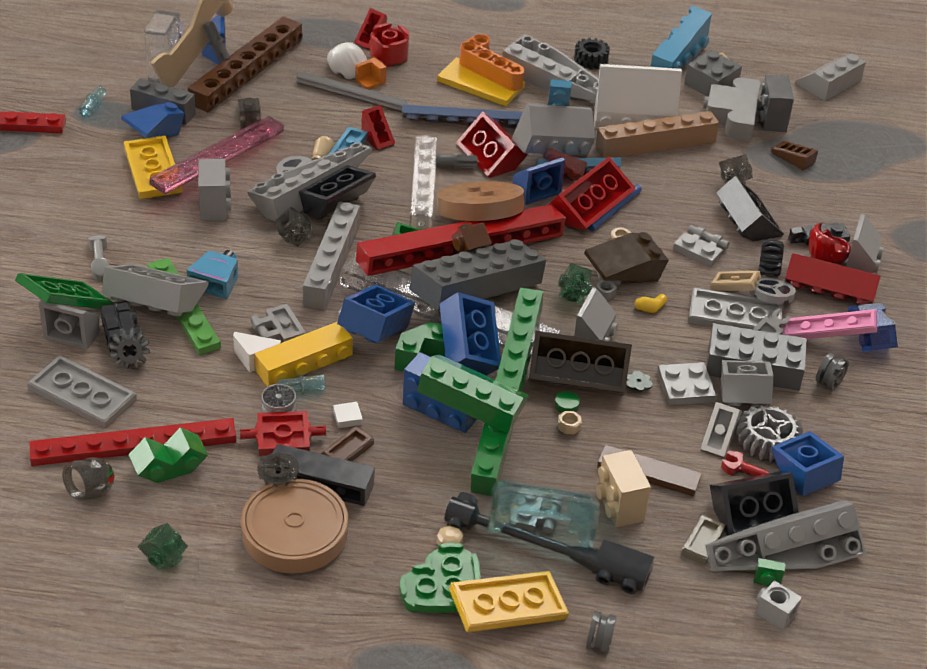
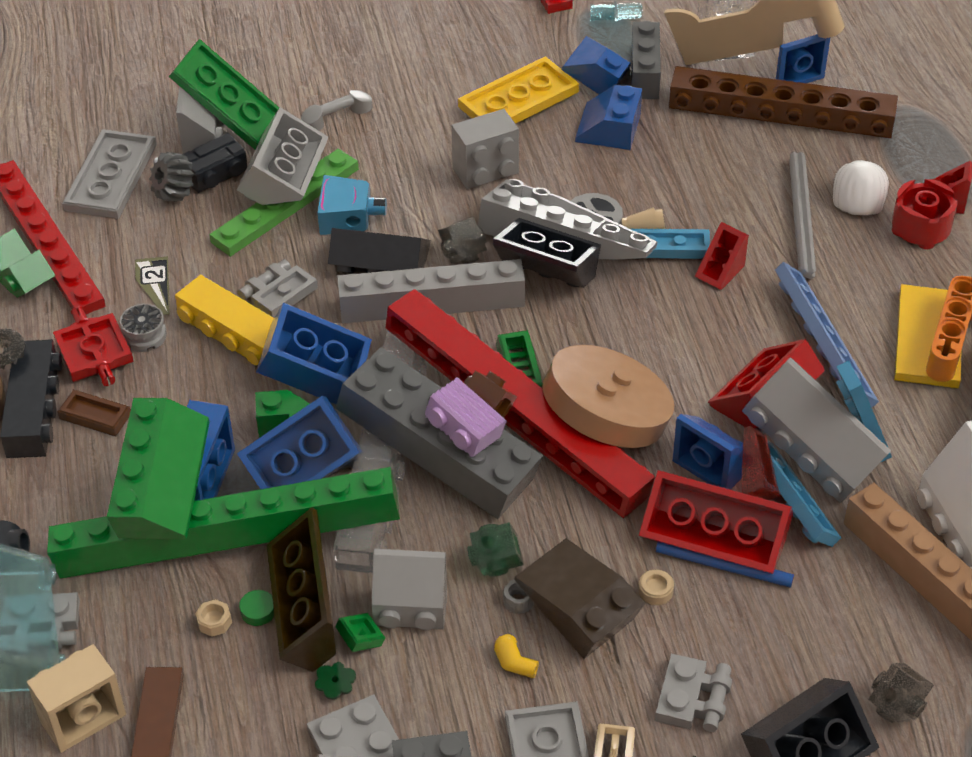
camera: 75 degrees right, 5 degrees up
clear pink plate [150,116,284,195] -> none
dark grey axle [203,21,230,61] -> none
white slope [233,332,281,372] -> none
clear smoke slope [237,98,261,131] -> none
clear light blue axle [276,374,326,394] -> none
white tile [333,402,363,429] -> none
orange panel [355,57,386,90] -> none
clear brick [410,136,437,230] -> none
dark grey axle [436,152,477,169] -> none
none -> sticker [135,256,170,315]
none -> black slope [328,228,431,273]
none -> lavender brick [425,377,507,457]
none -> blue slope [575,85,642,150]

